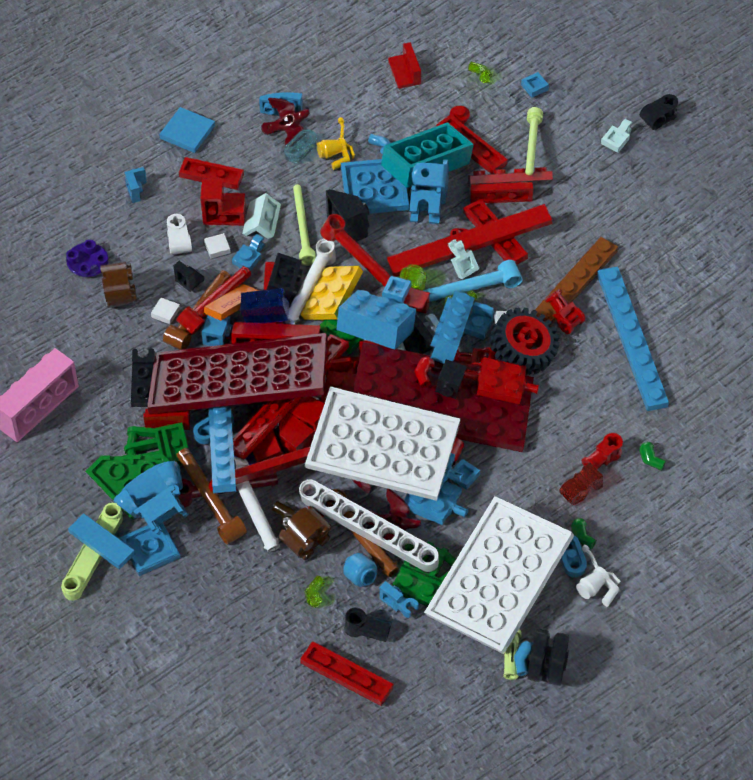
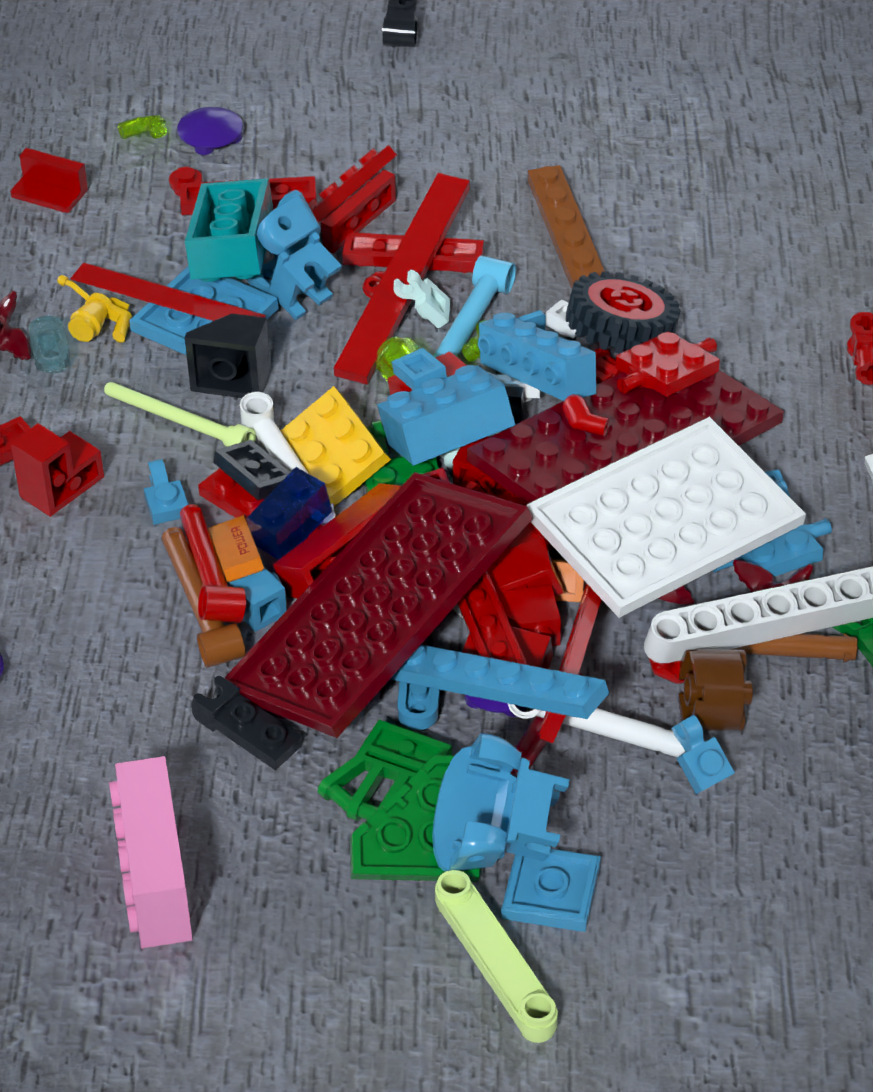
camera: 50 degrees left, 10 degrees down
dark azure tile [68,513,135,570] -> none
reddish brown brick [100,261,137,308] -> none
red panel [143,409,190,430] -> none
white tile [151,298,180,325] -> none
white piece [167,214,192,255] -> none
black bracket [173,260,204,292] -> none
dark orange piece [176,448,247,545] -> none
white tile [204,233,231,259] -> none
light aqua panel [242,193,281,239] -> none
dark brown arm [272,501,296,529] -> none
clear neon green arm [304,575,325,608] -> none
red piece [320,214,391,287] -> none
dark azure head [343,553,377,587] -> none
dark azure arm [368,134,391,154] -> none
black brick [435,359,467,399] -> none
dark azure plate [521,72,549,98] -> none
yellowish green piece [525,107,543,176] -> none
red connector [545,289,586,334] -> none
dark azure plate [597,266,669,411] -> none
light aqua plate [601,119,632,153] -> none
none -> red sticker [70,263,266,321]
none -> dark purple dish [177,107,243,155]
none -> dark azure plate [672,715,735,794]

